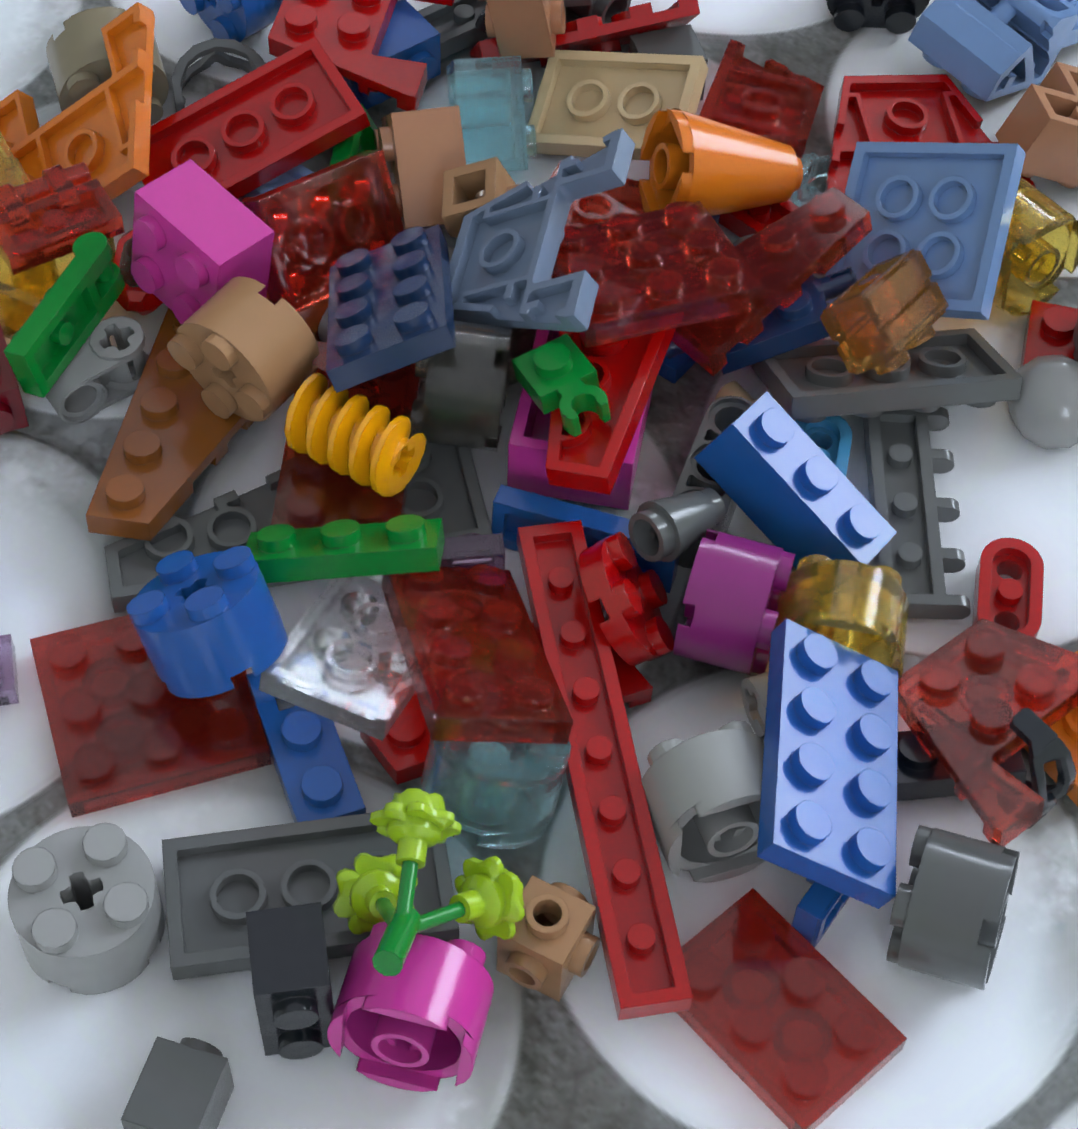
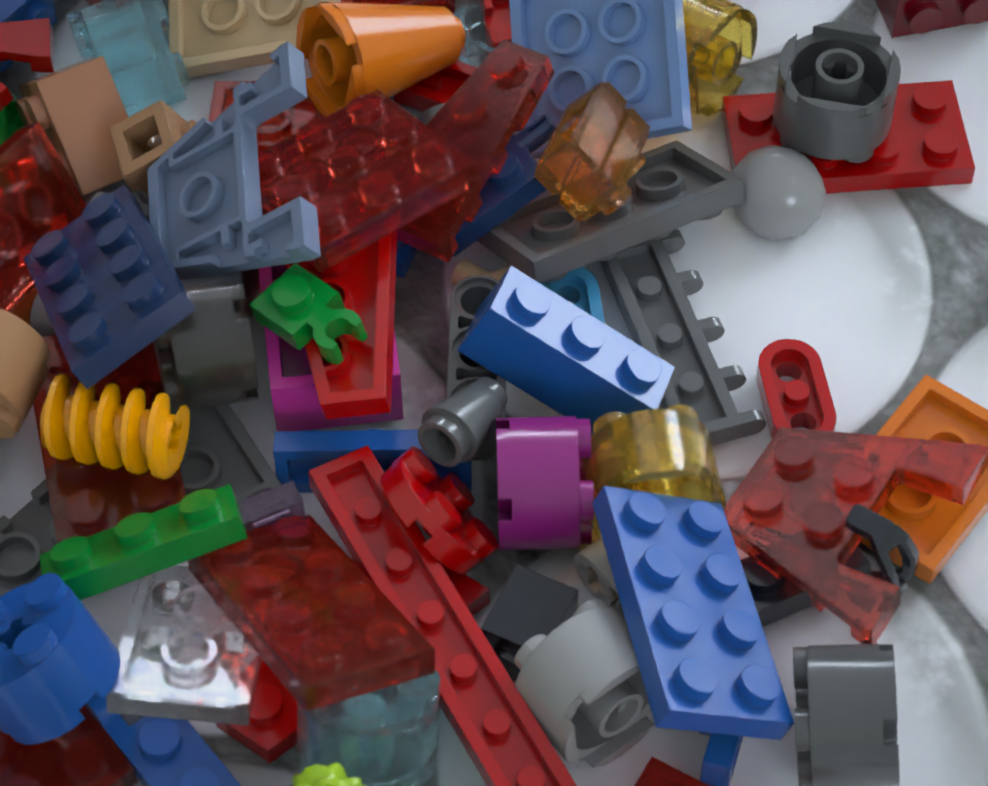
camera: 15 degrees left, 0 degrees up
none -> black brick [481,564,579,682]

